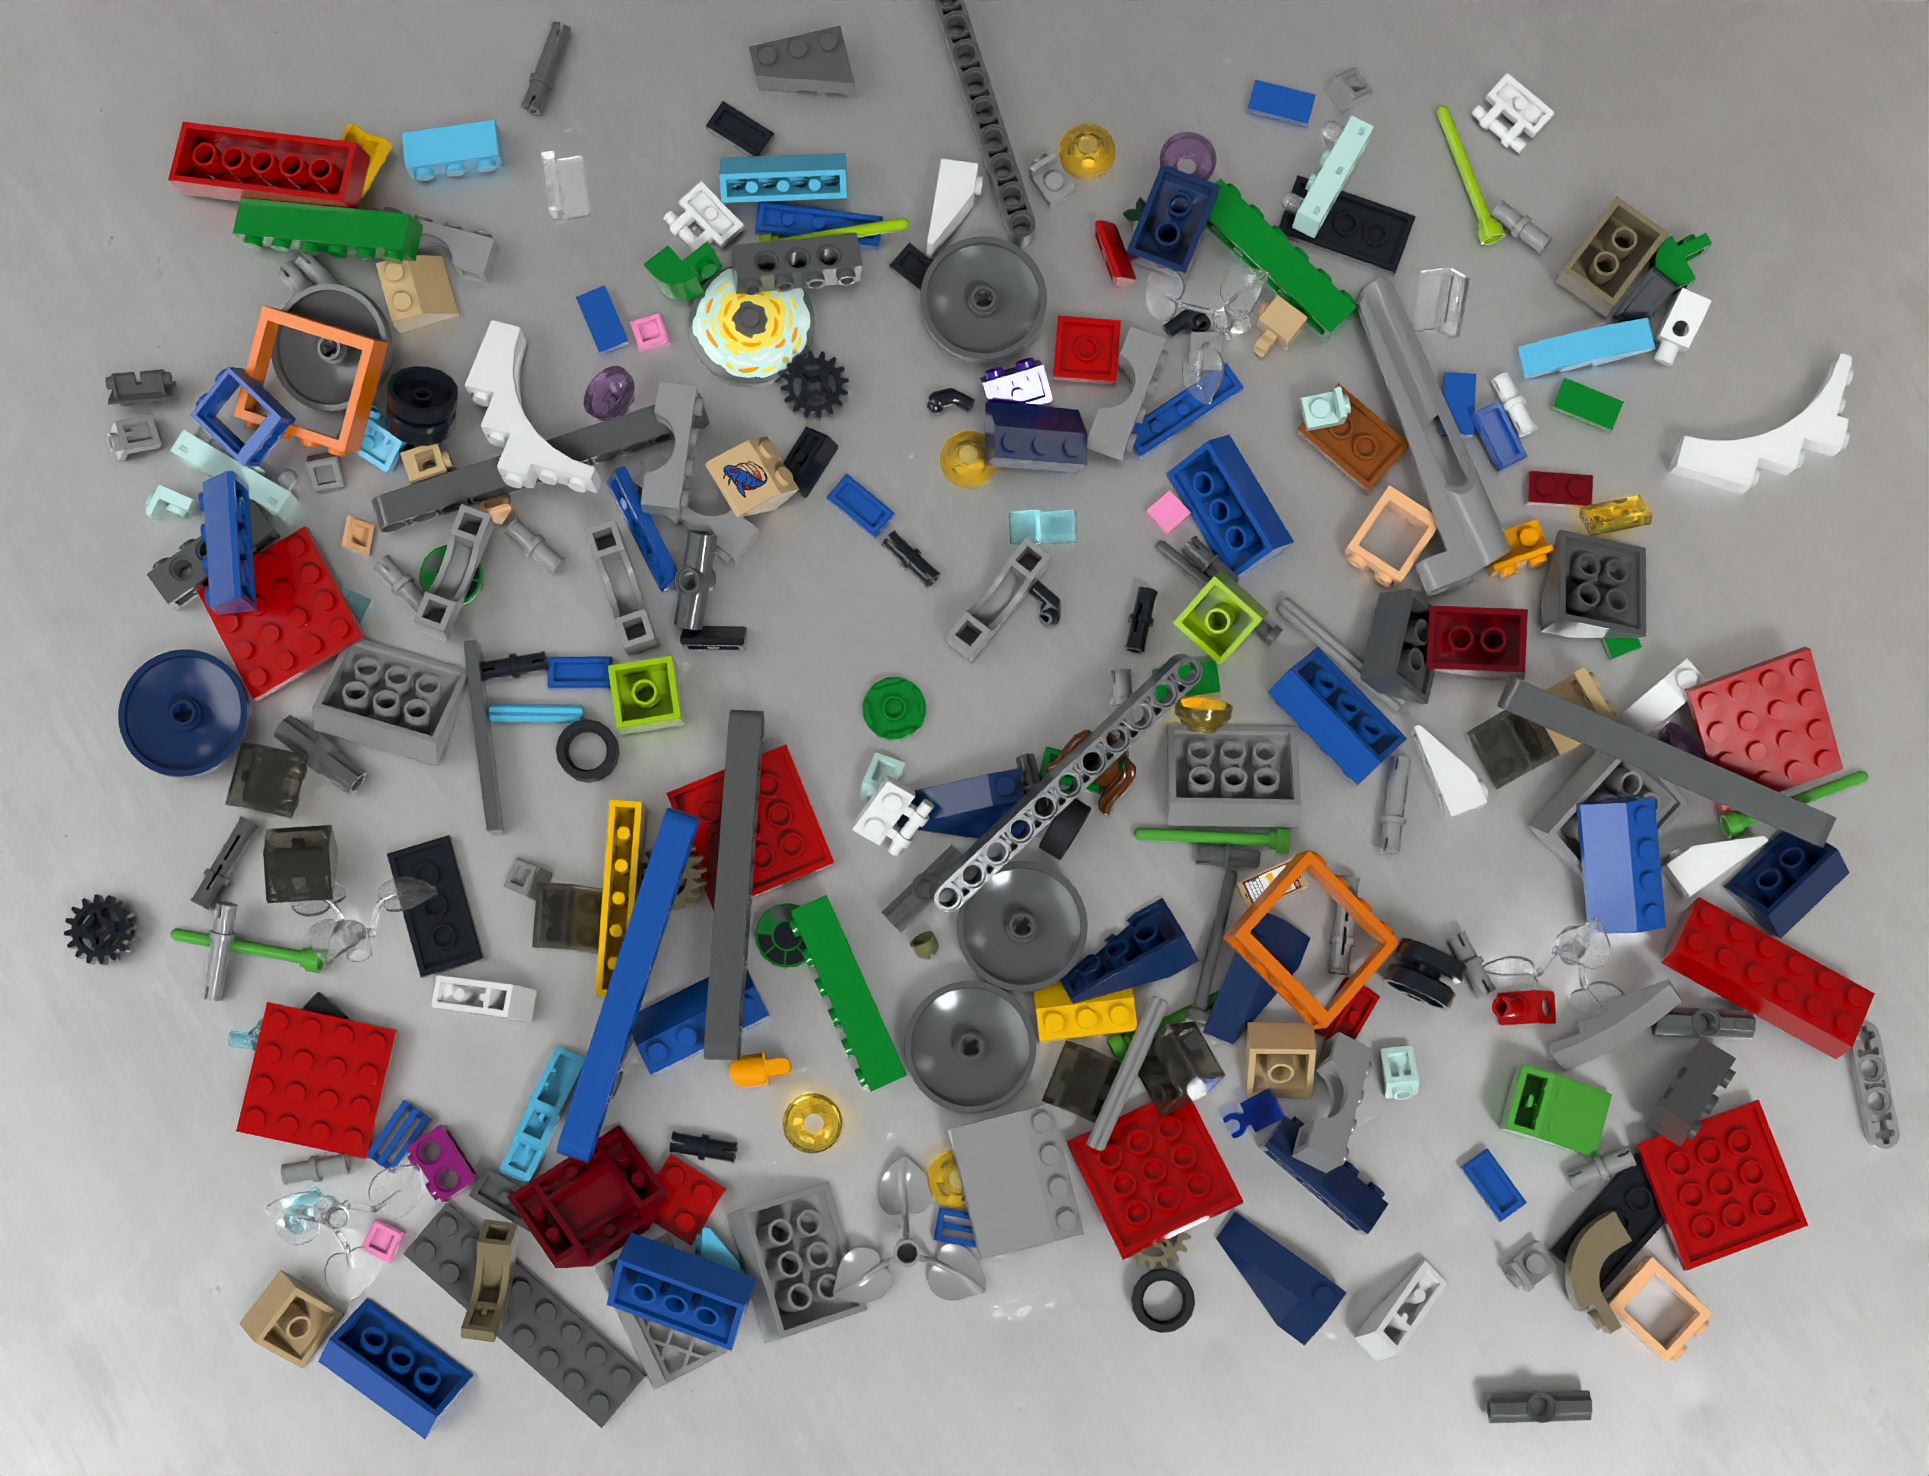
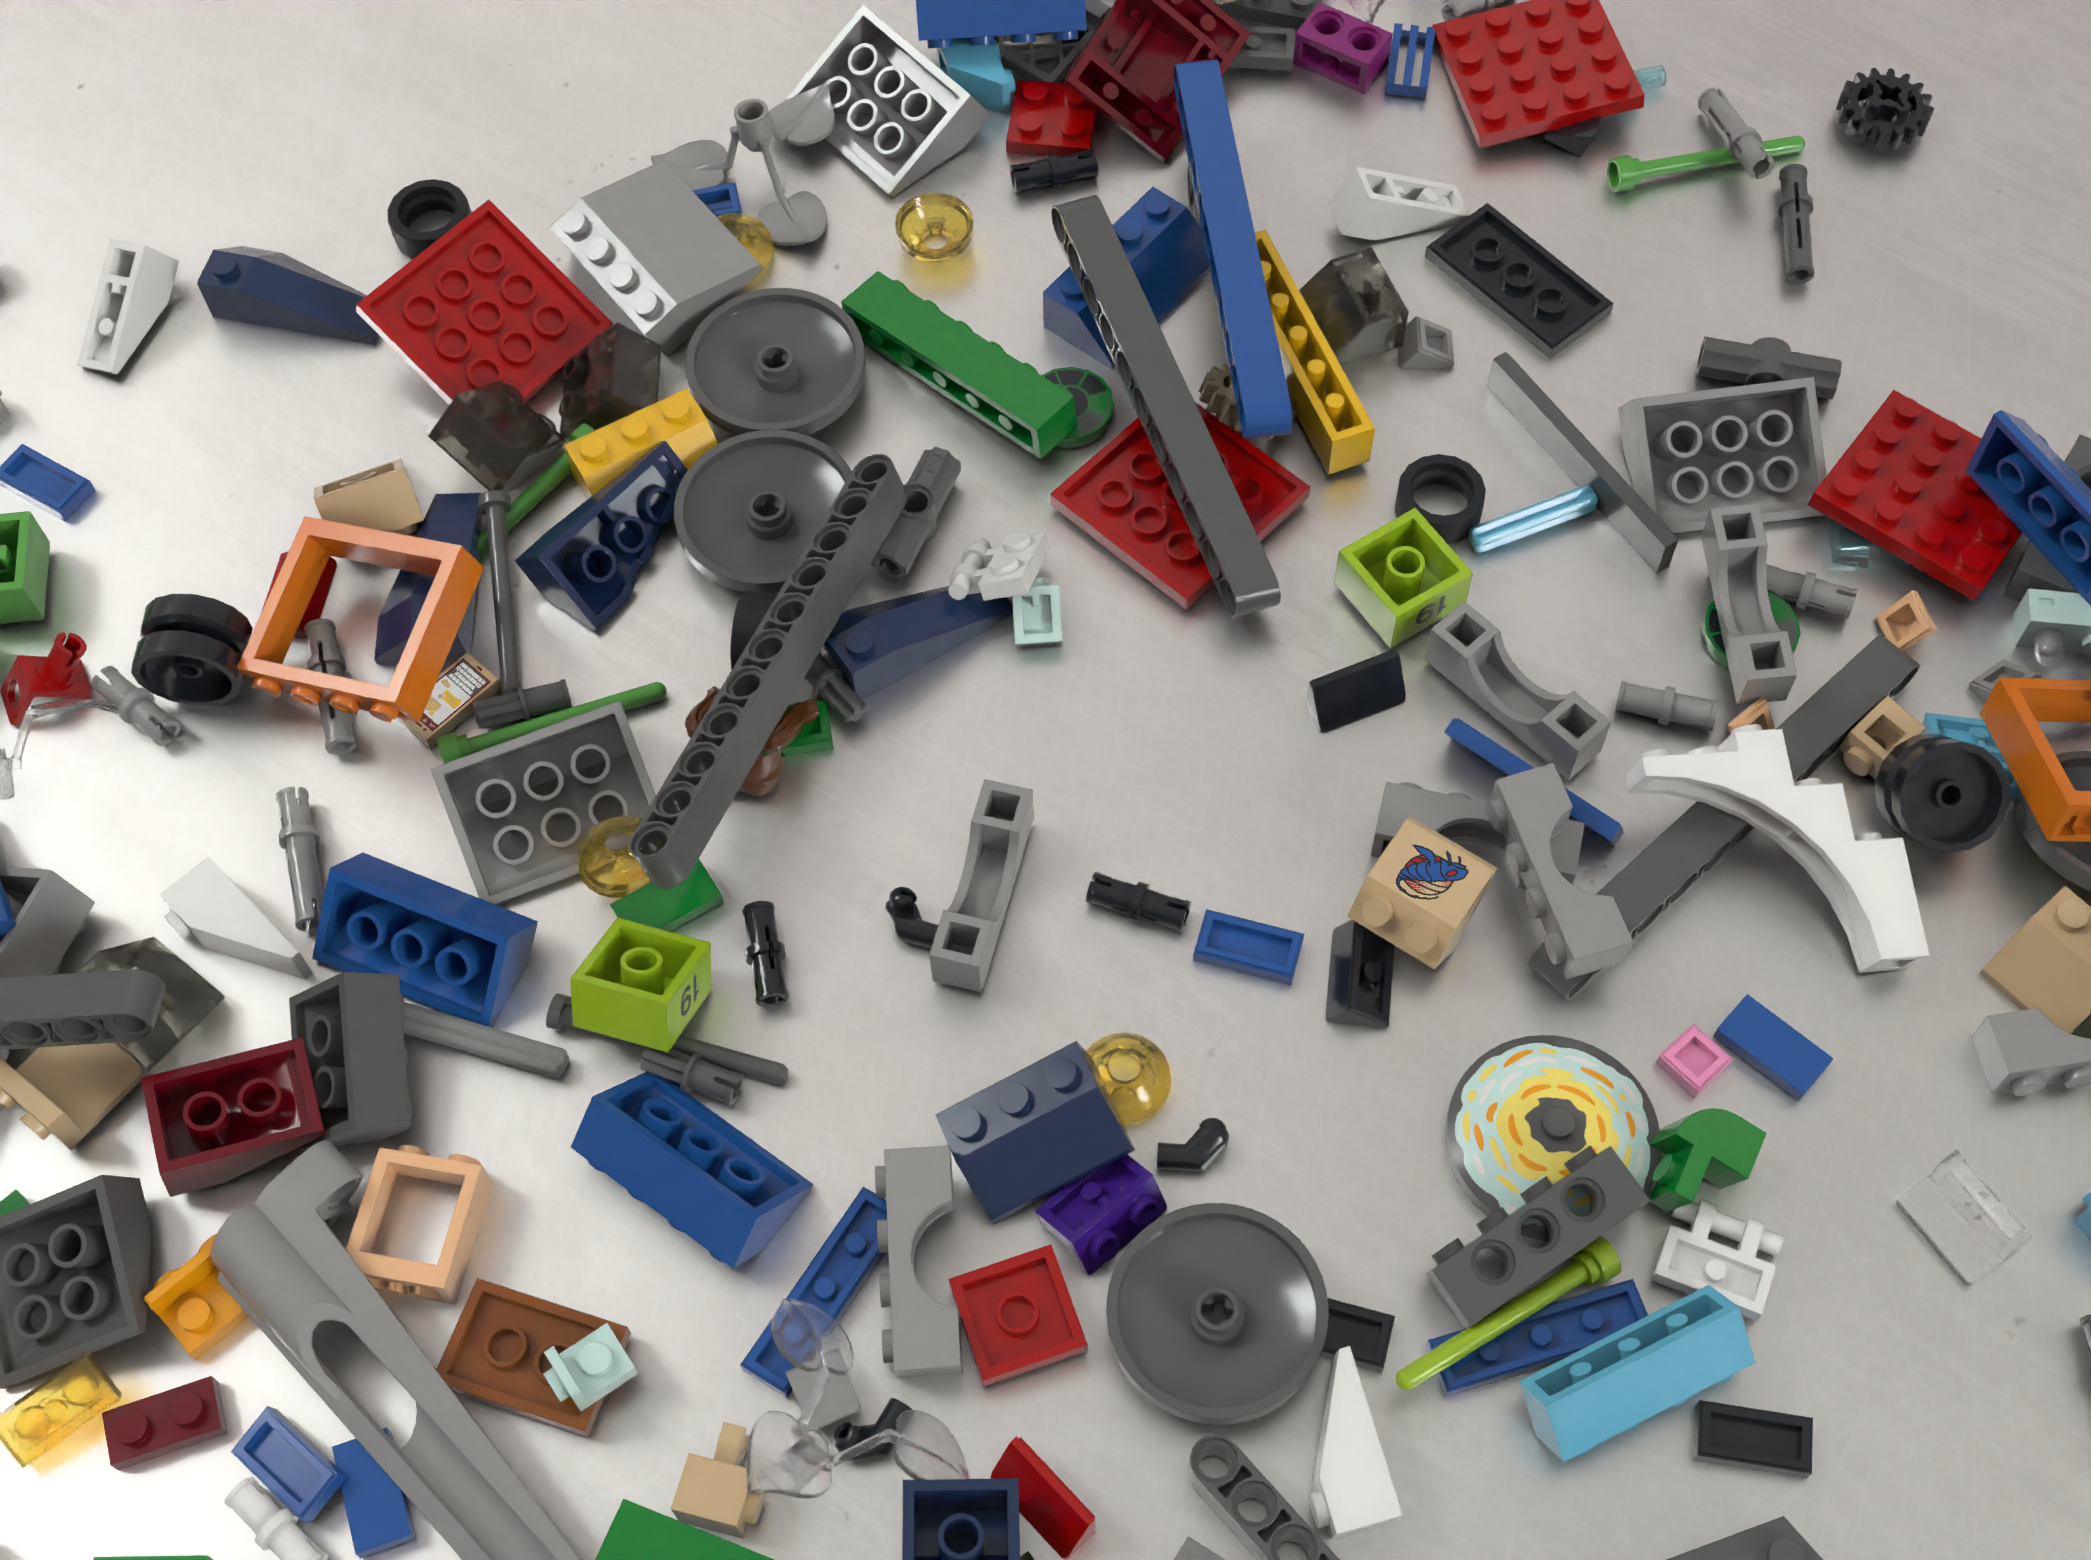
camera: 155 degrees right, 20 degrees down
dark blue dish [118,649,250,778] -> none
clear smoke slope [225,743,309,819] -> none
clear smoke slope [263,825,338,904] -> none
clear plant [290,876,438,965] -> none
black pin [481,651,548,682] -> none
medium azure slope [499,1045,585,1184] -> none
blue tile [548,656,613,690] -> none
clear purple piece [583,366,635,421] -> none
dark grey piece [674,530,717,630] -> none
light orange arm [729,1052,792,1088] -> none
black gear [780,351,849,421] -> none
green tile [862,677,926,741] -> none
olive hinge [910,931,939,960] -> none
clear light blue slope [1009,509,1078,545] -> none
light grey axle [1087,996,1168,1151] -> none
light grey pin [1110,669,1134,735] -> none
bright pink tile [1146,490,1191,536] -> none
clear blue plate [1223,1087,1286,1138] -> none
dark blue slope [1258,1116,1388,1235] -> none
light grey arch [1292,1032,1372,1173] -> none
light aqua bracket [1379,1045,1419,1100] -> none

